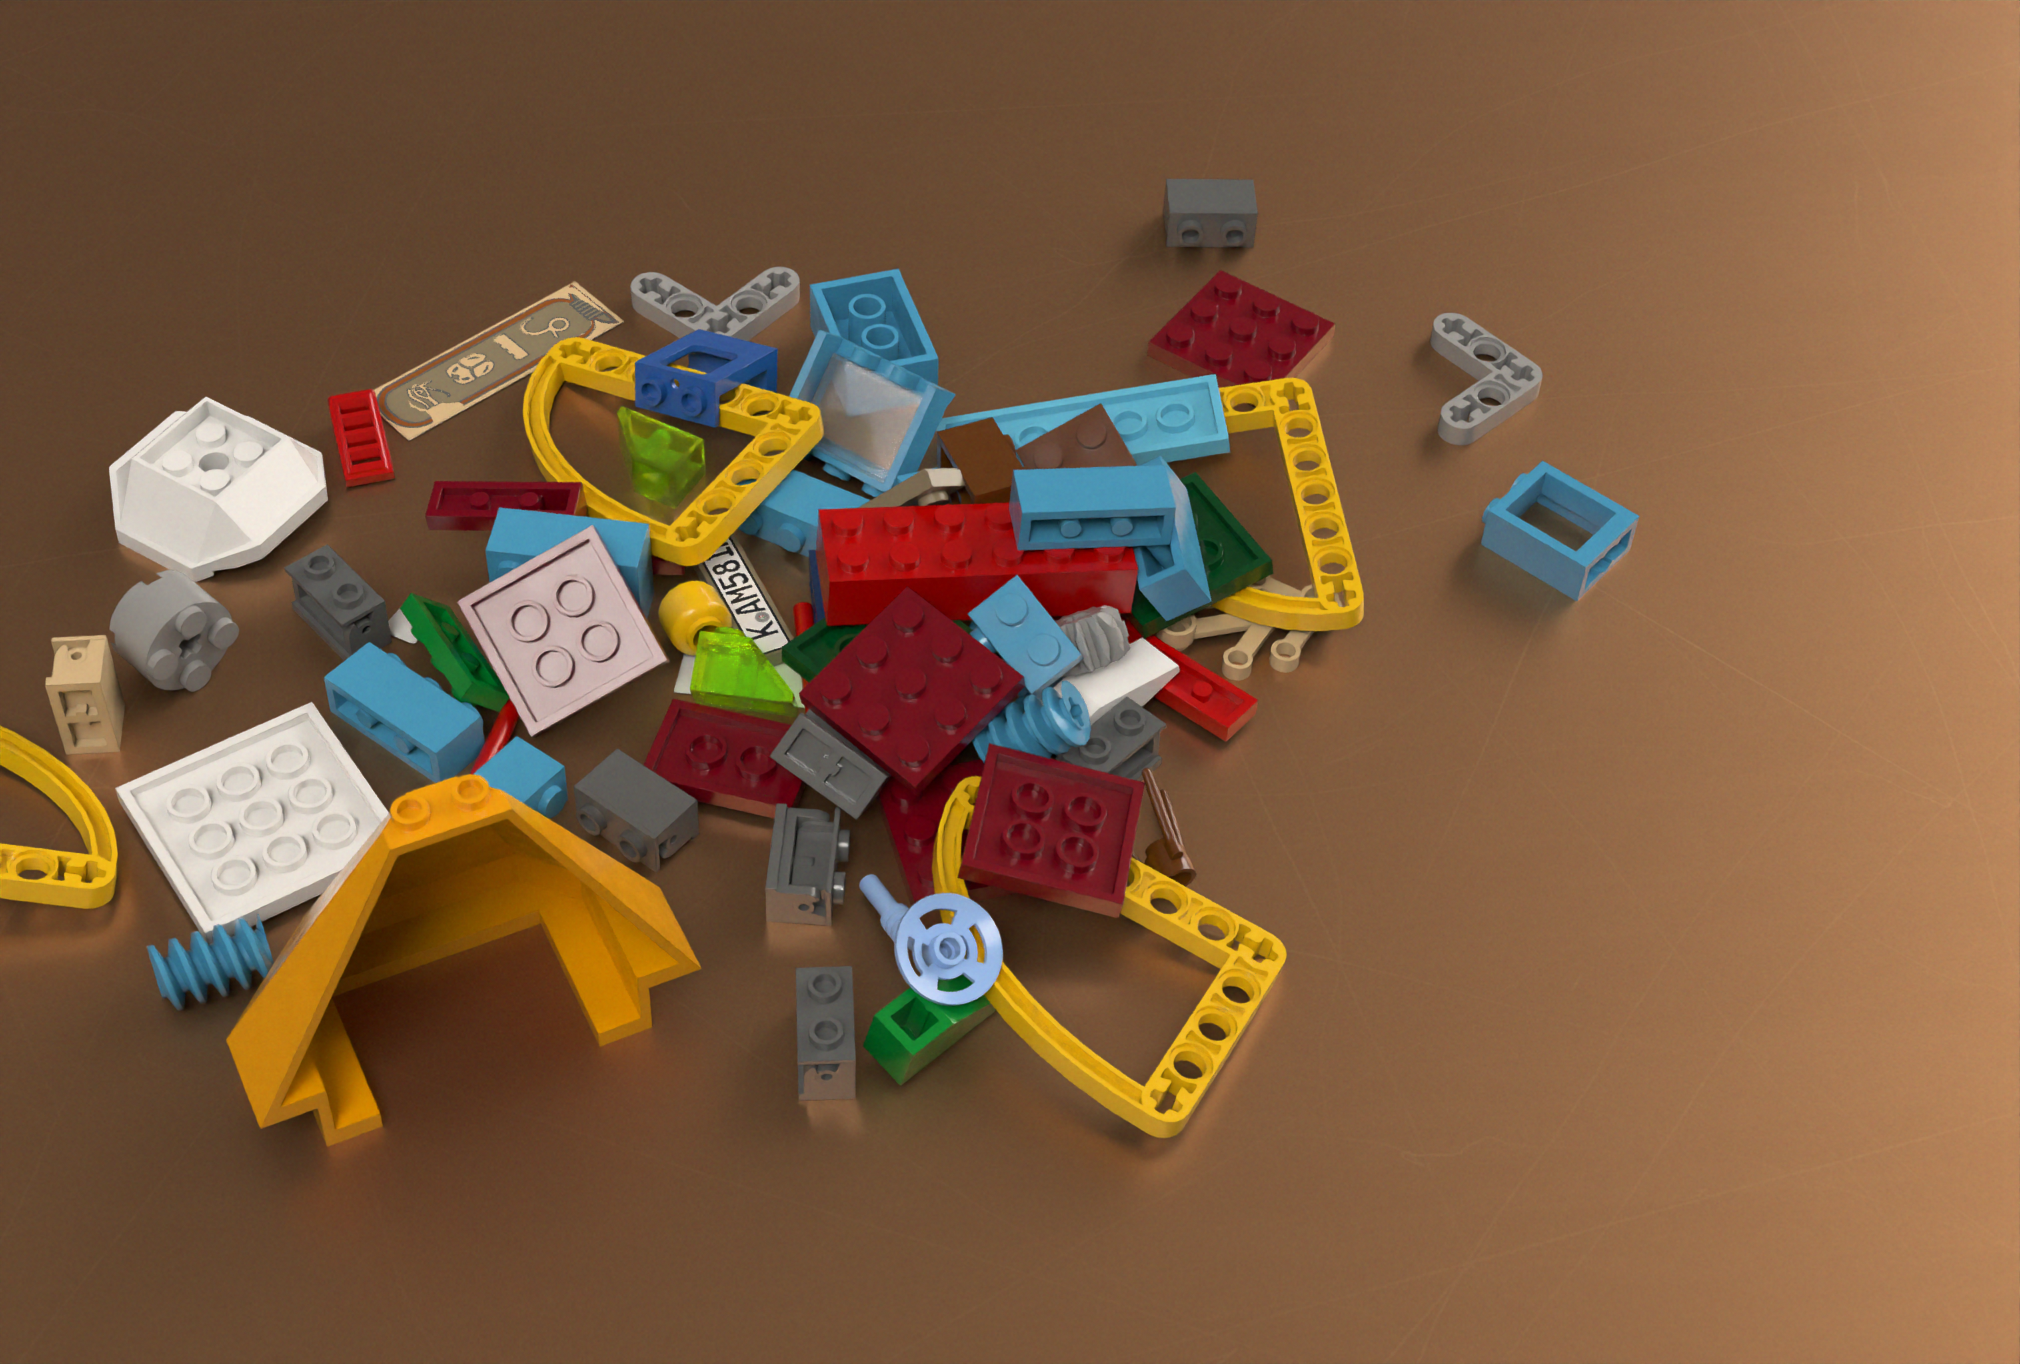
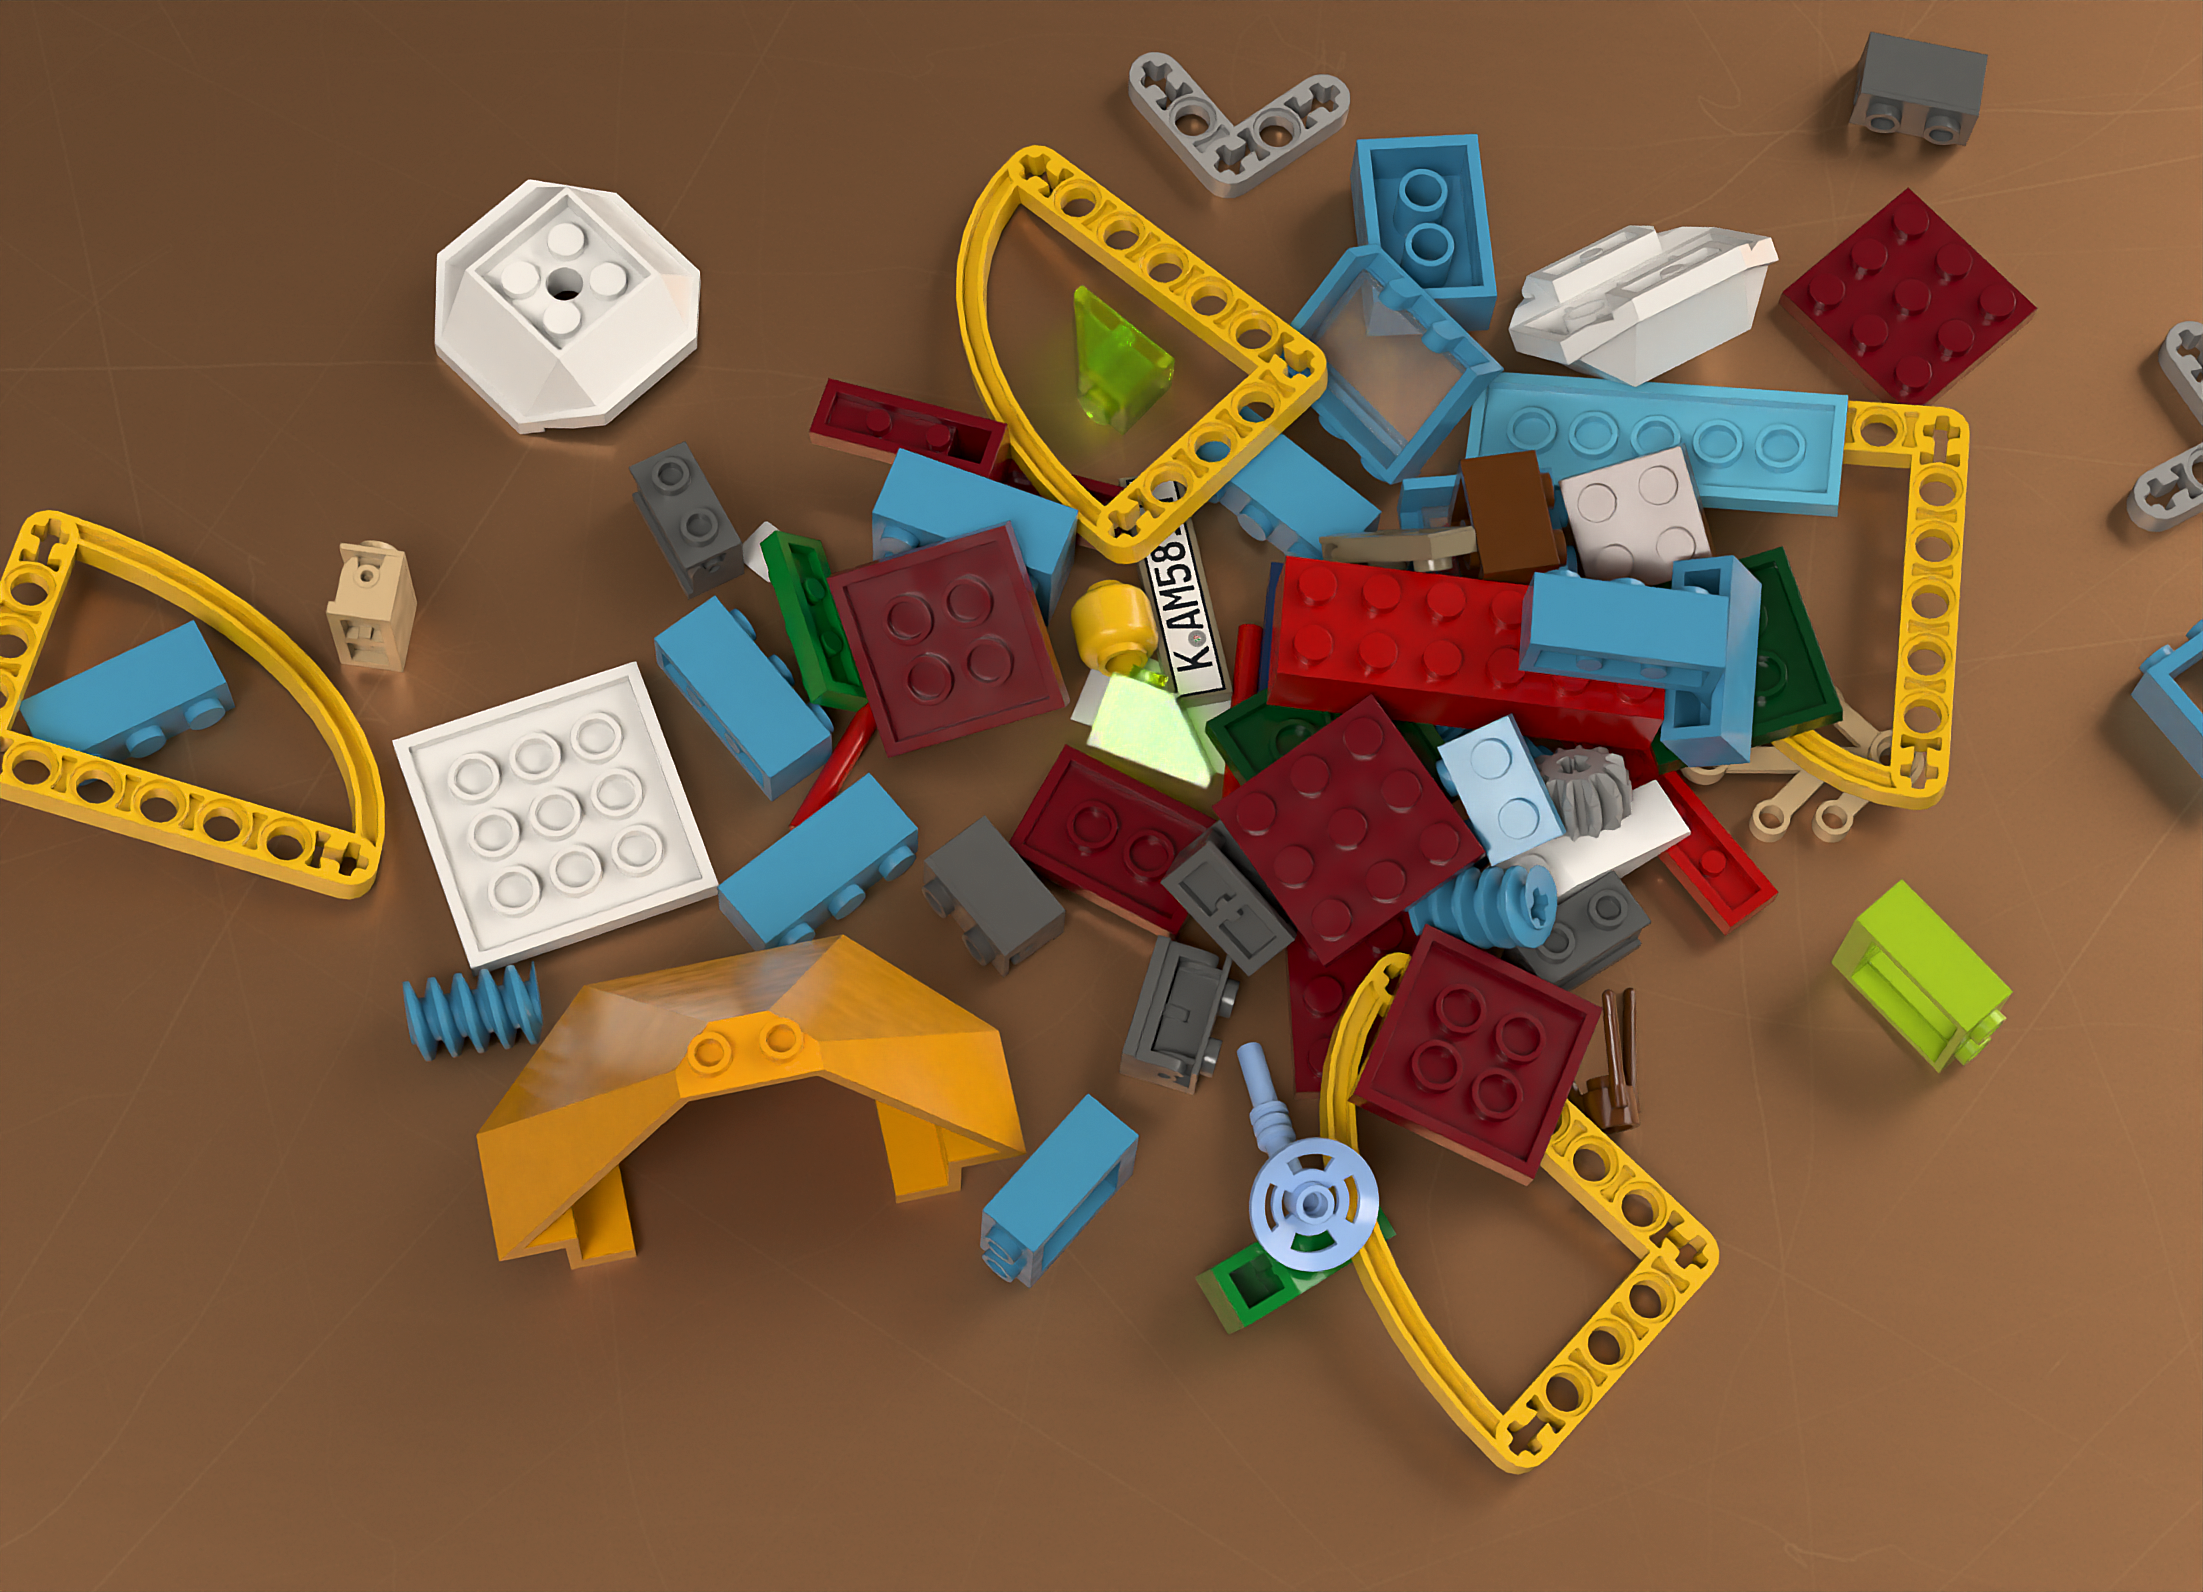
camera: 10 degrees right, 20 degrees up
light grey brick [109,570,239,692] -> none
red slope [328,389,395,487] -> none
sticker [374,282,624,441] -> none
blue window [635,329,778,427] -> none
dark grey hinge [796,966,856,1101] -> none
none -> dark azure window [980,1094,1139,1289]
none -> white piece [1508,225,1779,387]
none -> lime window [1831,879,2013,1073]

